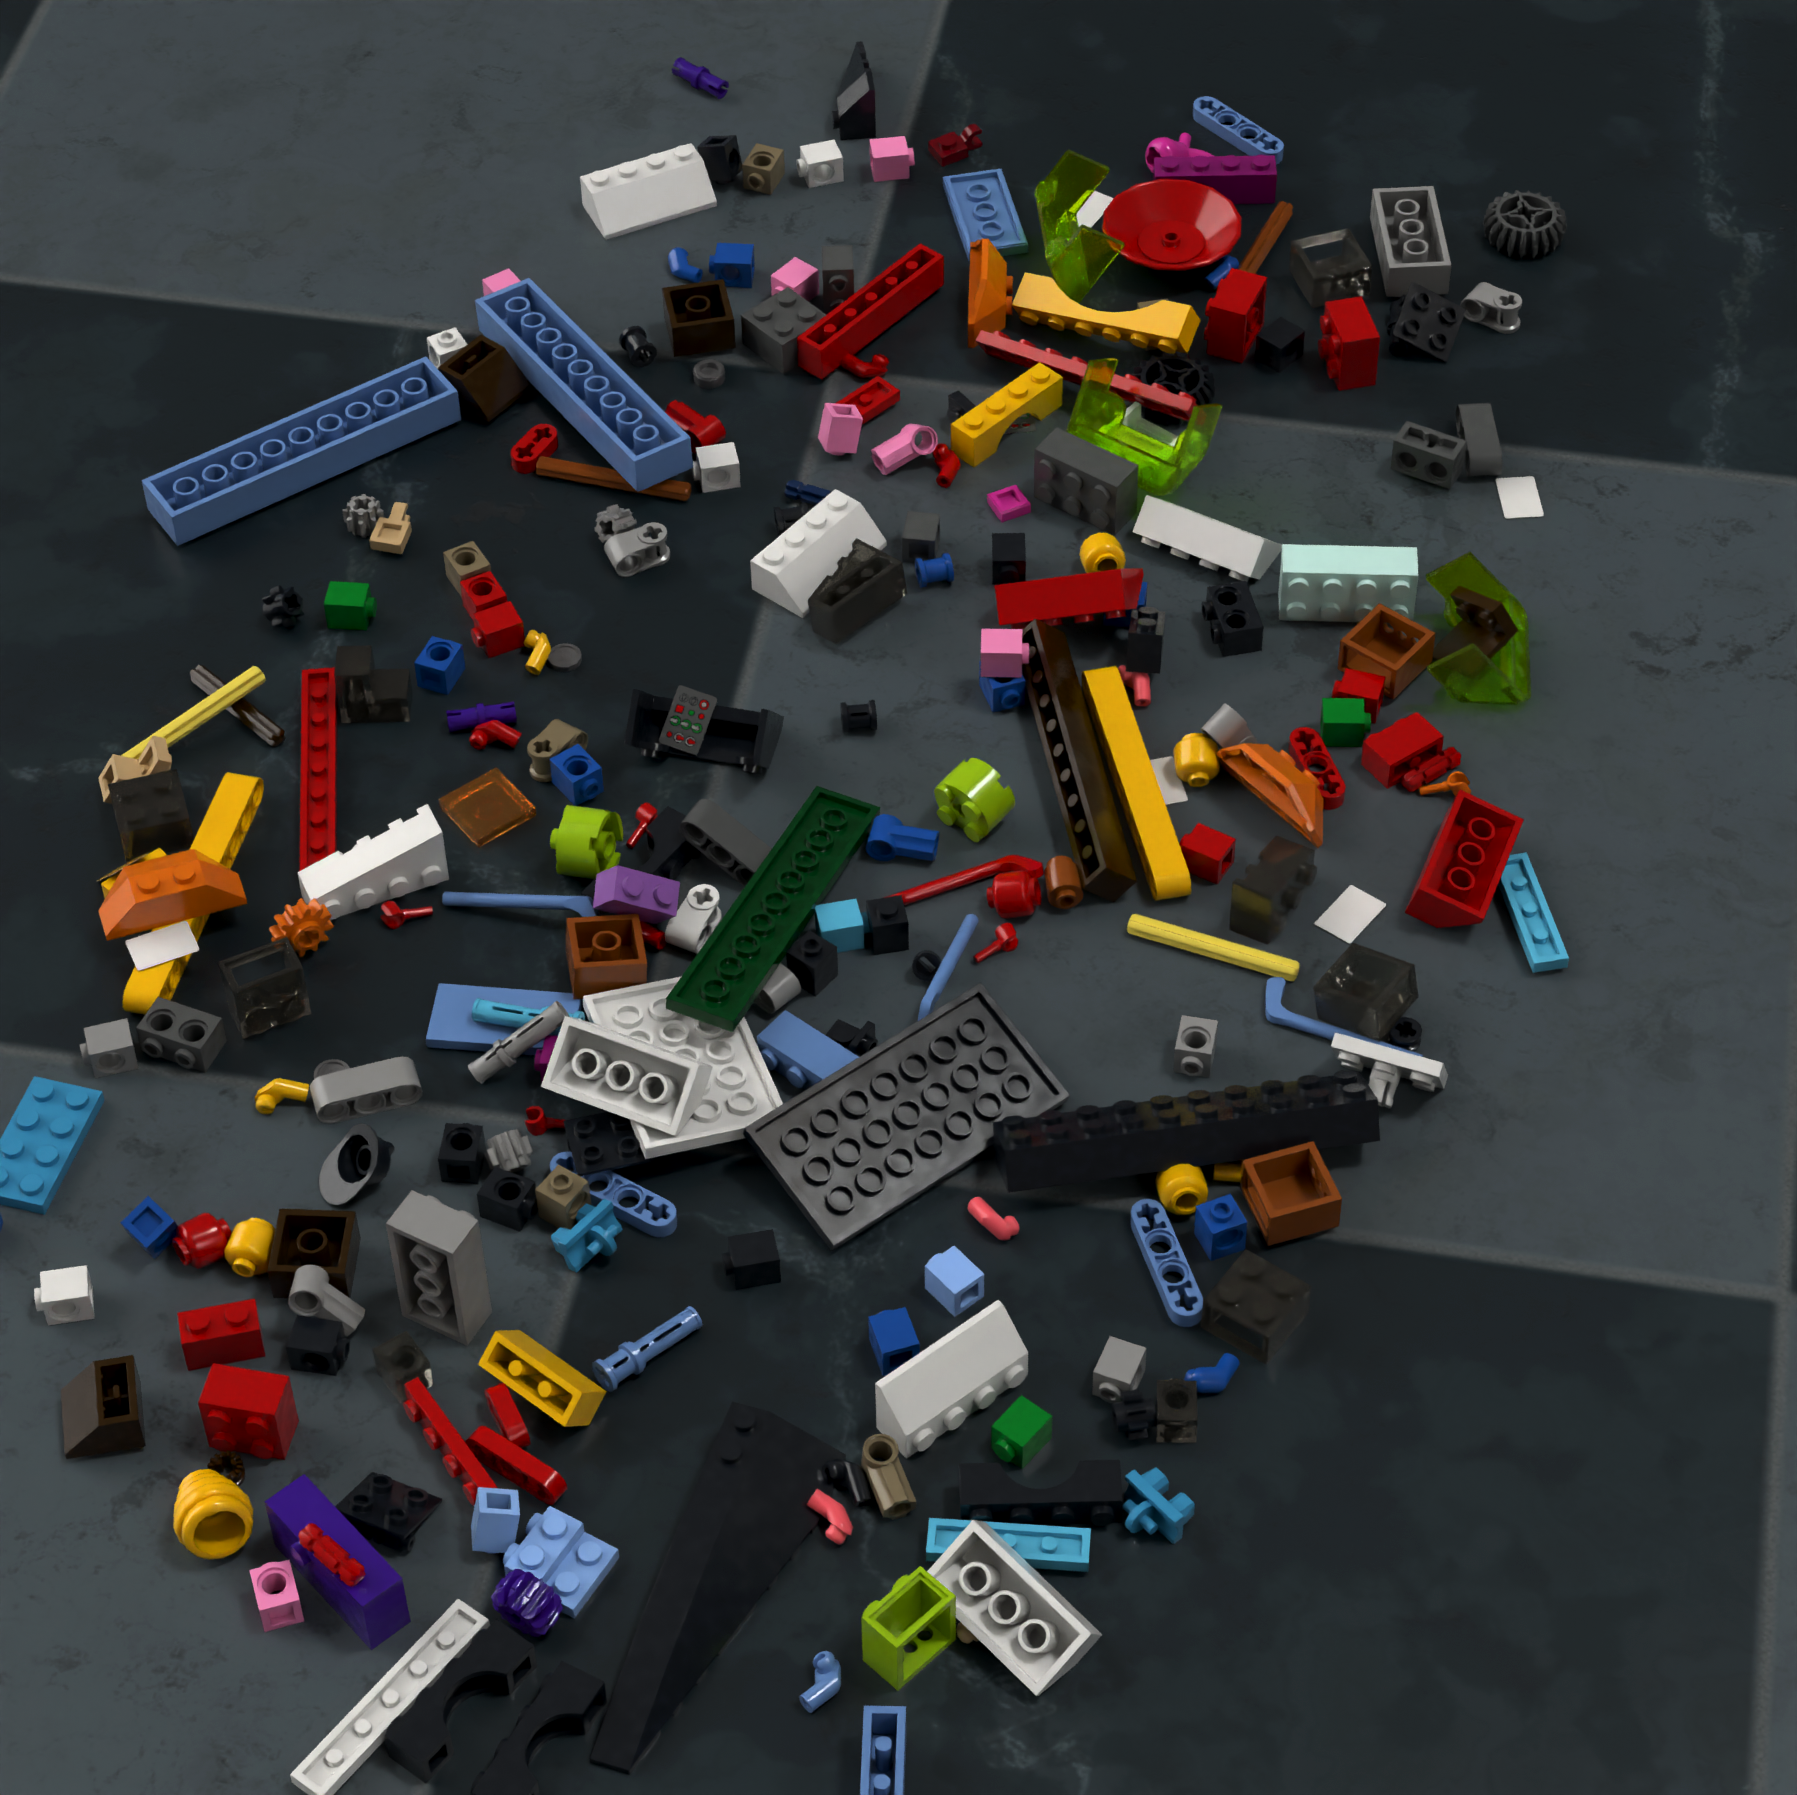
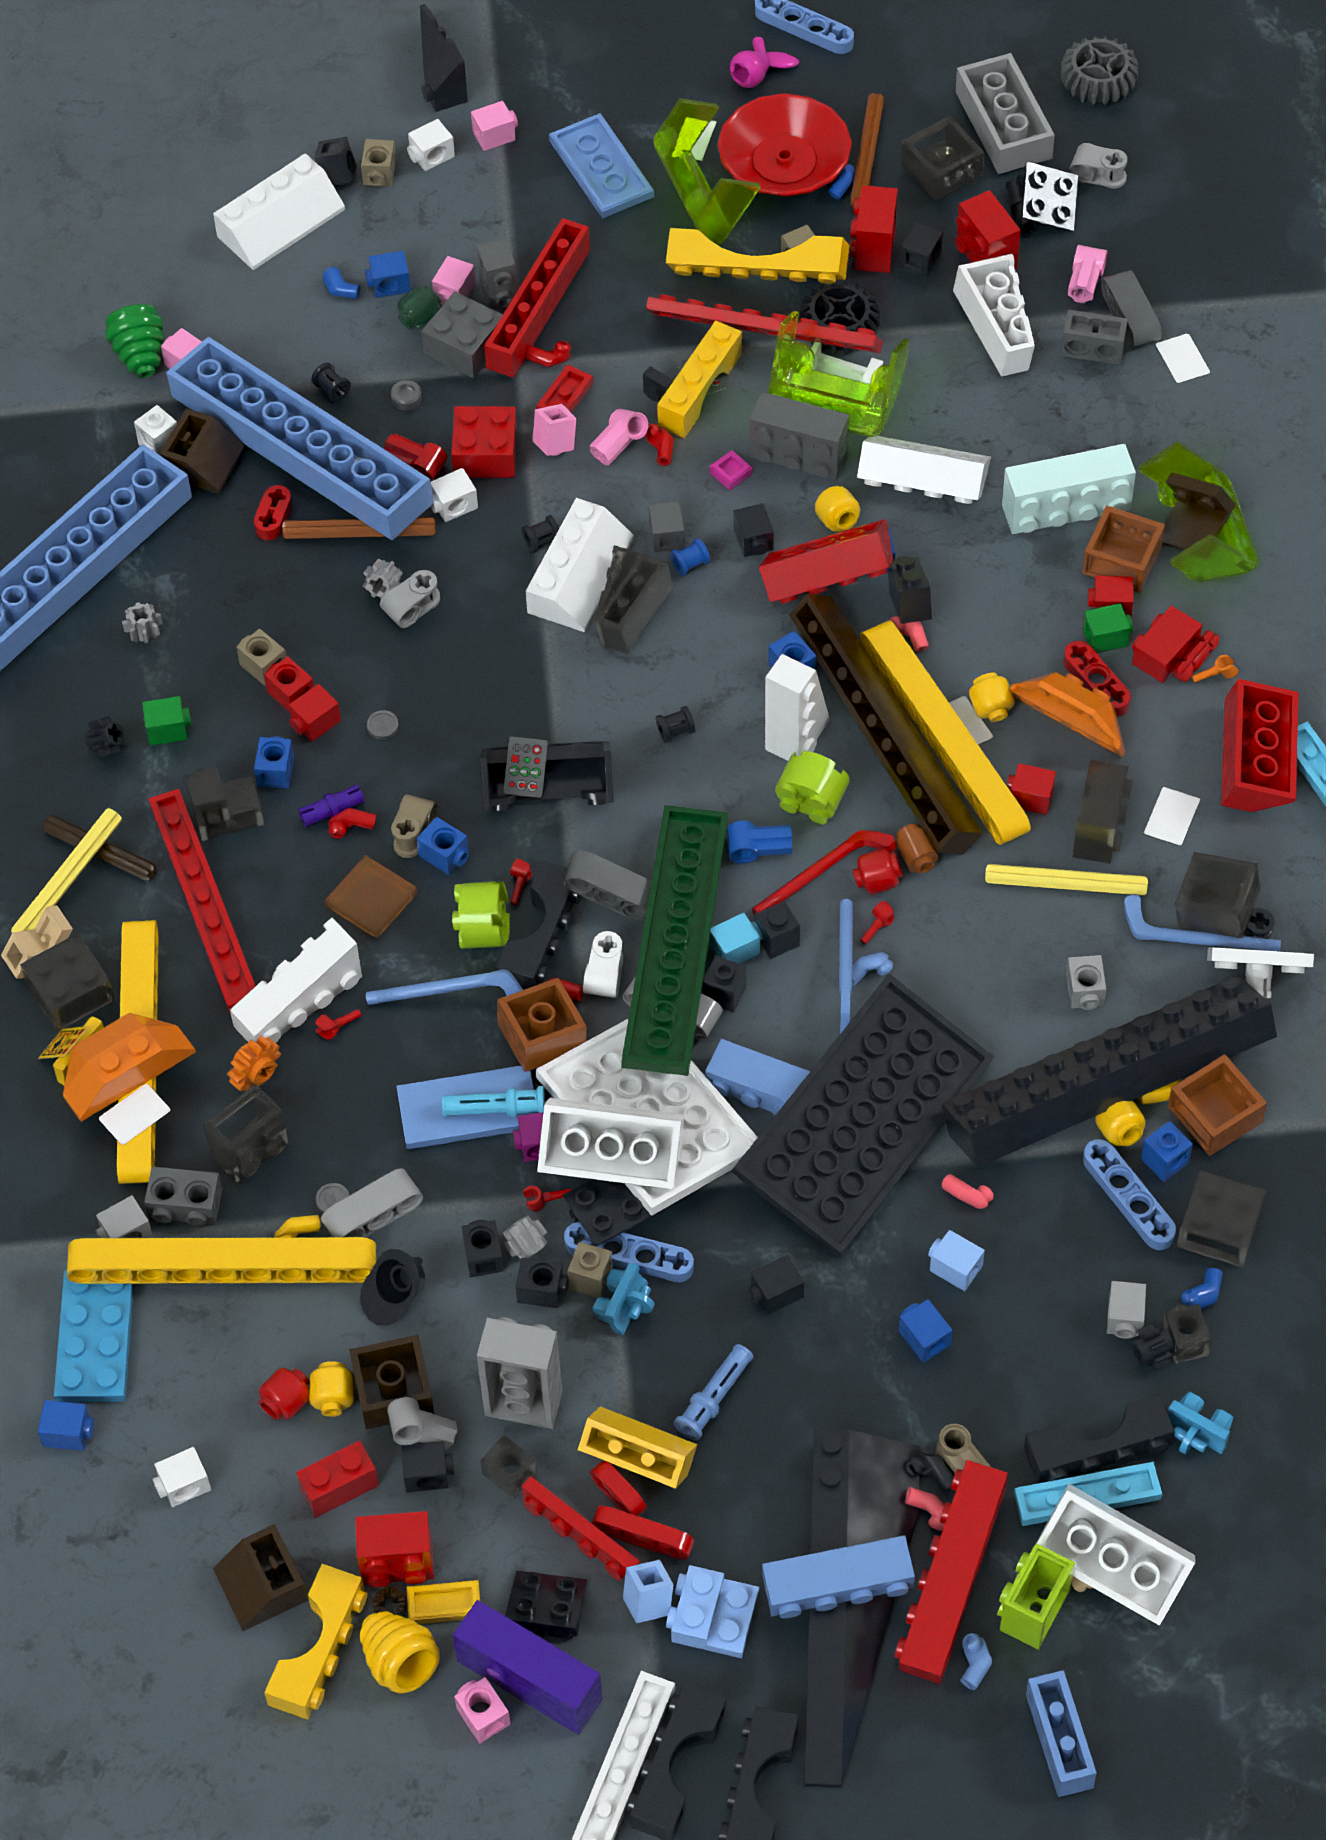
camera: 15 degrees left, 10 degrees up
blue brick [120,1196,178,1259] -> none
red axle [298,1523,366,1587] -> none
tan plate [369,502,412,554] -> none
light grey pin [468,1001,570,1084] -> none
dark purple gear [491,1569,563,1637] -> none
yellow arm [524,630,551,675] -> none
medium lavender brick [593,865,680,924] -> none
dark brown brick [662,279,736,357] -> none
dark purple pin [672,57,729,99] -> none
dark blue axle [784,480,831,506] -> none
black bracket [826,1019,878,1057] -> none
white slope [875,1300,1028,1459] -> none
black hinge [912,950,941,981] -> none
dark red plate [928,124,983,167] -> none
orange wedge [968,239,1013,348] -> none
bright pink brick [981,629,1029,678] -> none
green brick [991,1395,1052,1469] -> none
magenta brick [1153,155,1277,204] -> none
light grey piece [1201,703,1257,749] -> none
black brick [1202,581,1264,657] -> none
none -> yellow beam [67,1237,376,1284]
none -> green piece [105,304,164,378]
none -> yellow arch [264,1564,367,1720]
none -> clear green head [397,285,441,330]
none -> yellow tile [407,1580,480,1624]
none -> red brick [451,406,517,478]
none -> medium blue brick [762,1536,915,1618]
none -> white wedge [765,654,830,761]
none -> medium blue arm [852,952,893,986]
none -> red brick [894,1460,1008,1684]
none -> white wedge [953,254,1035,377]
none -> bright pink piece [1068,245,1108,304]

